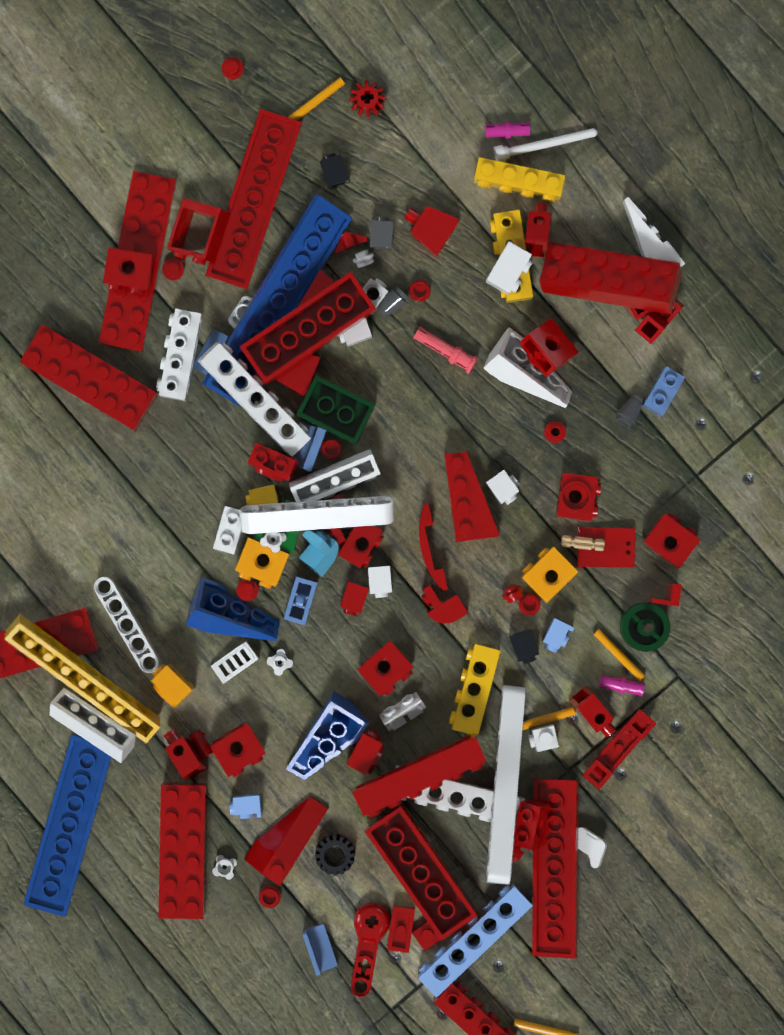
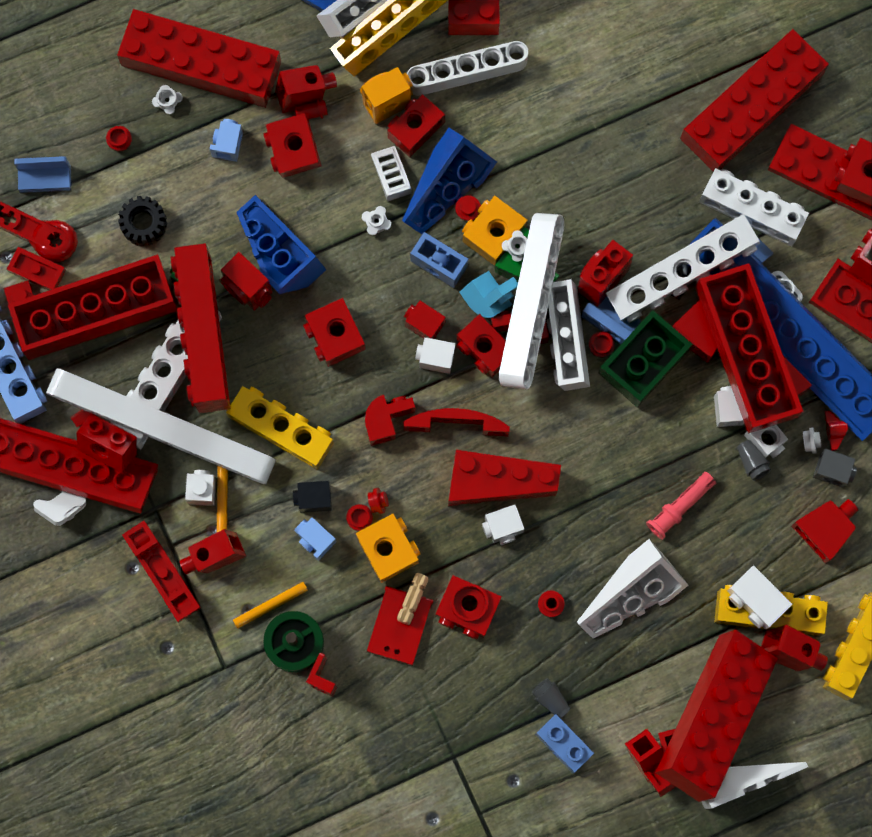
camera: 110 degrees right, 10 degrees down
red plate [162,259,184,281] -> none
white brick [213,506,242,555] -> none
red wedge [244,797,328,886] -> none
yellow brick [245,485,279,506] -> none
white hinge [379,692,426,731] -> none
red plate [409,280,431,302] -> none
red brick [519,318,579,378] -> none
dark pink pin [599,674,645,696] -> none
red brick [642,513,700,568] -> none
none -> red brick [387,94,445,158]

